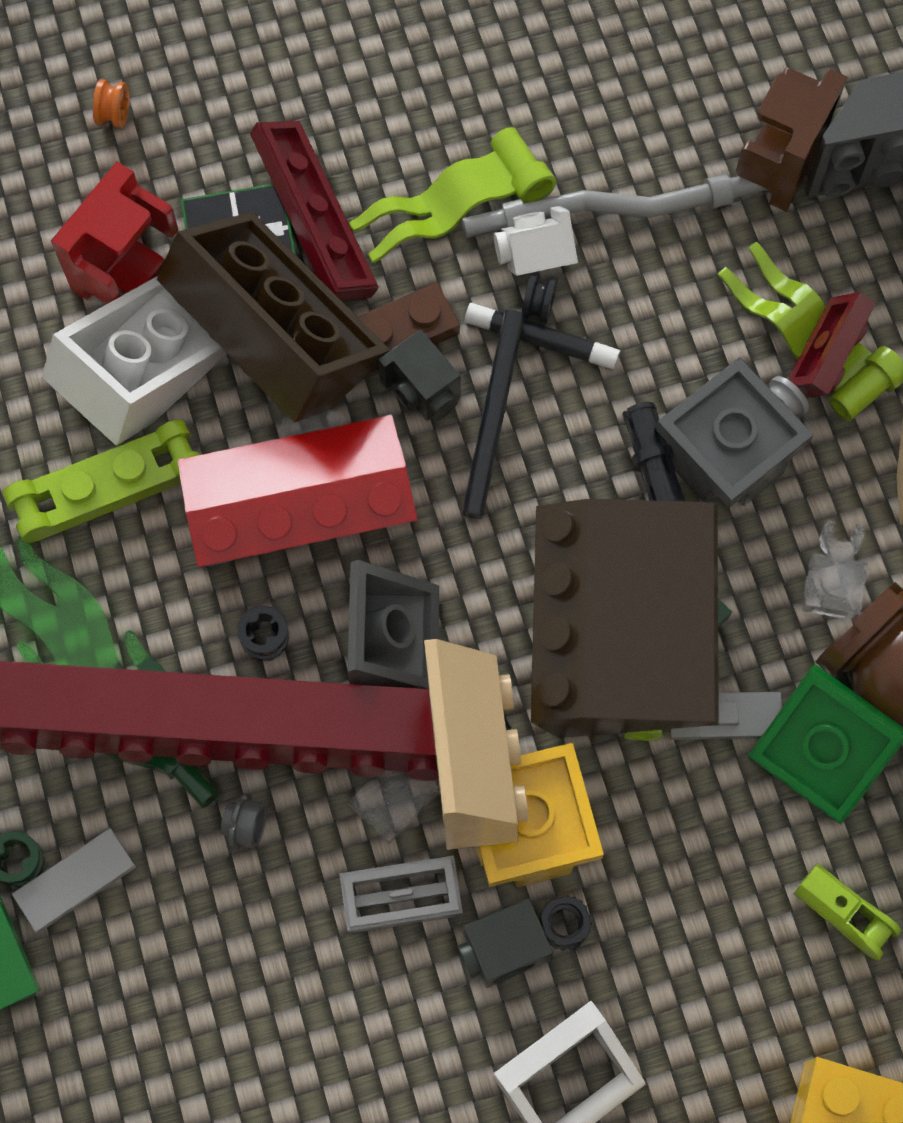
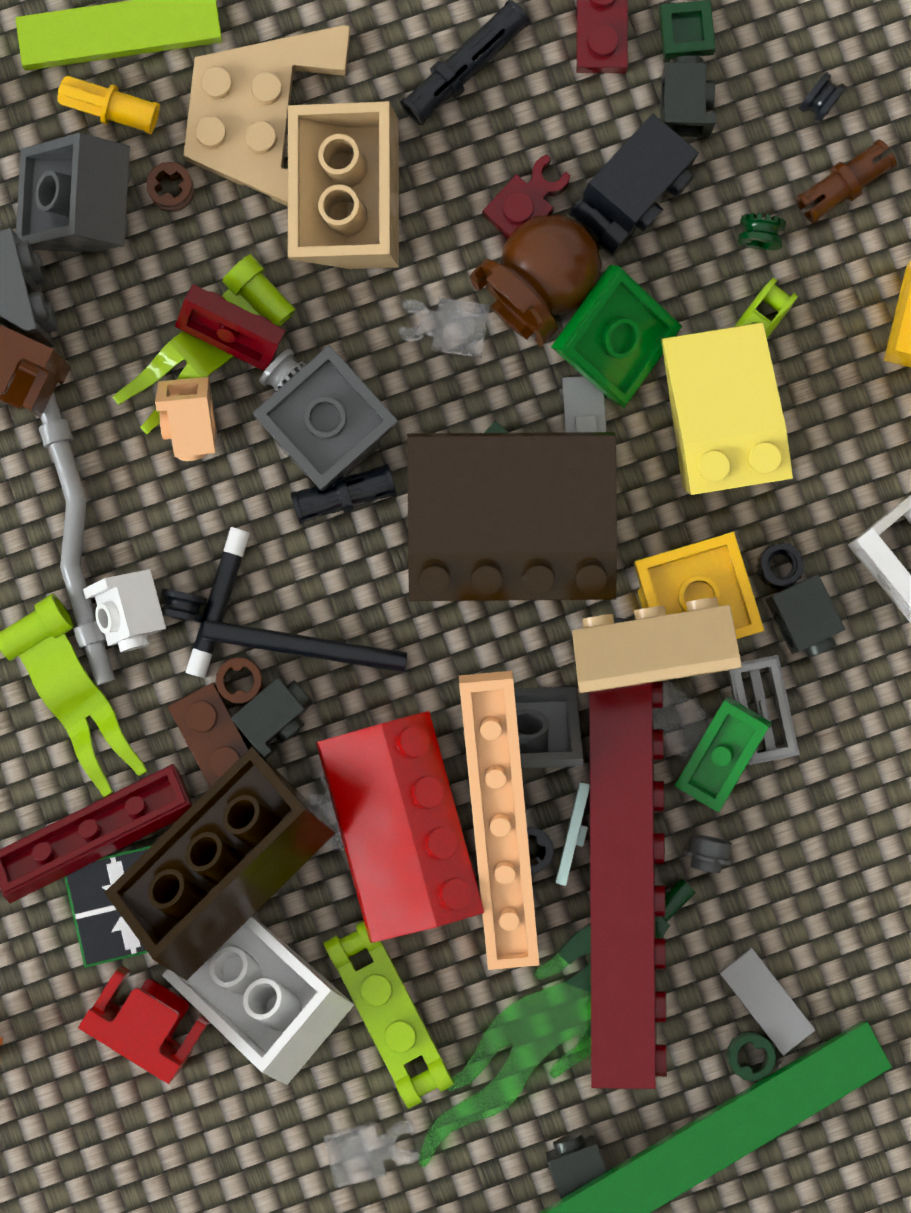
camera: 95 degrees left, 15 degrees up
none -> light nougat brick [155,377,217,461]
none -> reddish brown bush [216,657,264,704]
none -> light nougat plate [459,671,540,970]
none -> light aqua piece [555,782,590,886]
none -> light yellow slope [661,322,793,495]
none -> green plate [675,697,772,813]

